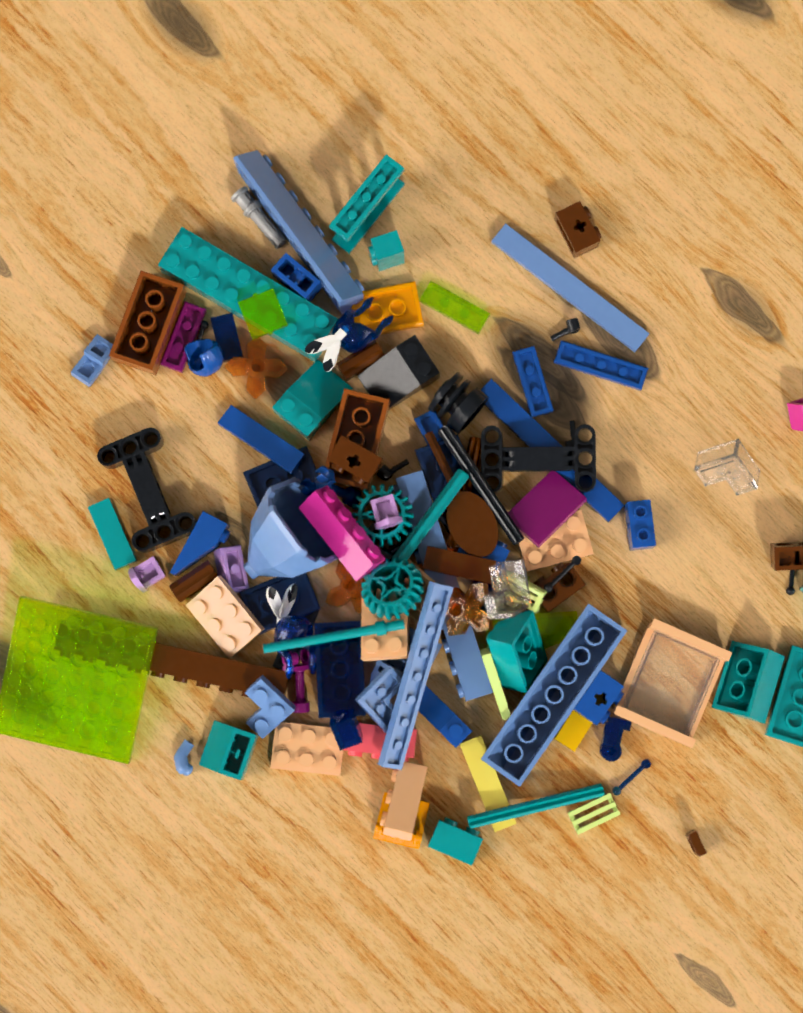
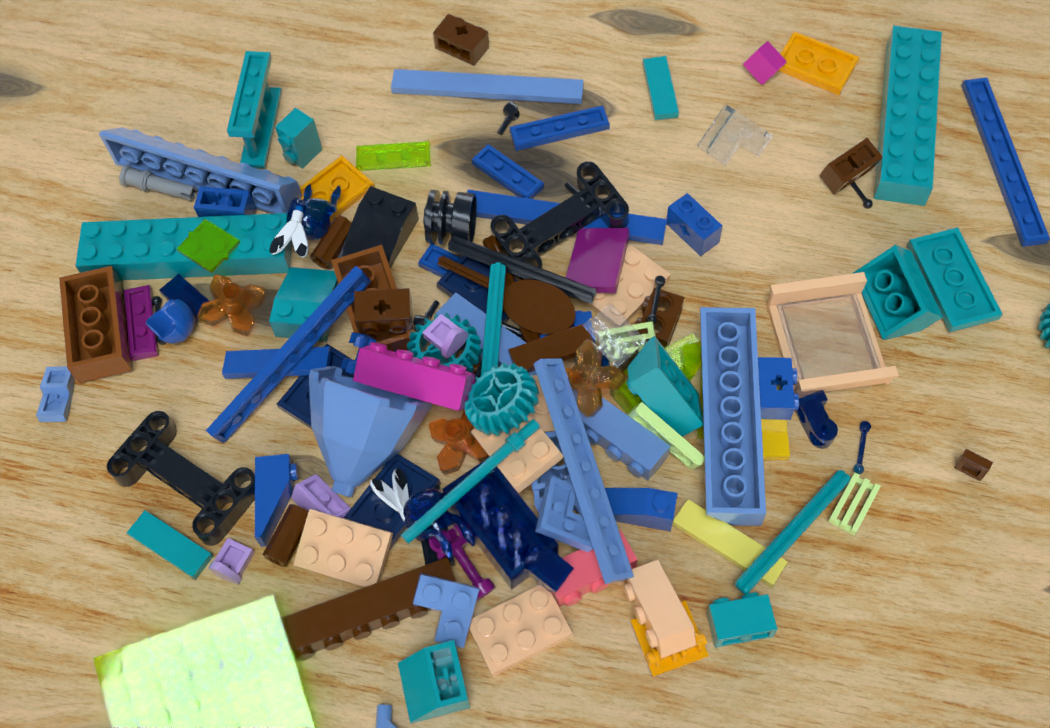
camera: 35 degrees left, 20 degrees down
none -> blue tile [206,266,371,443]
none -> teal tile [642,56,679,120]

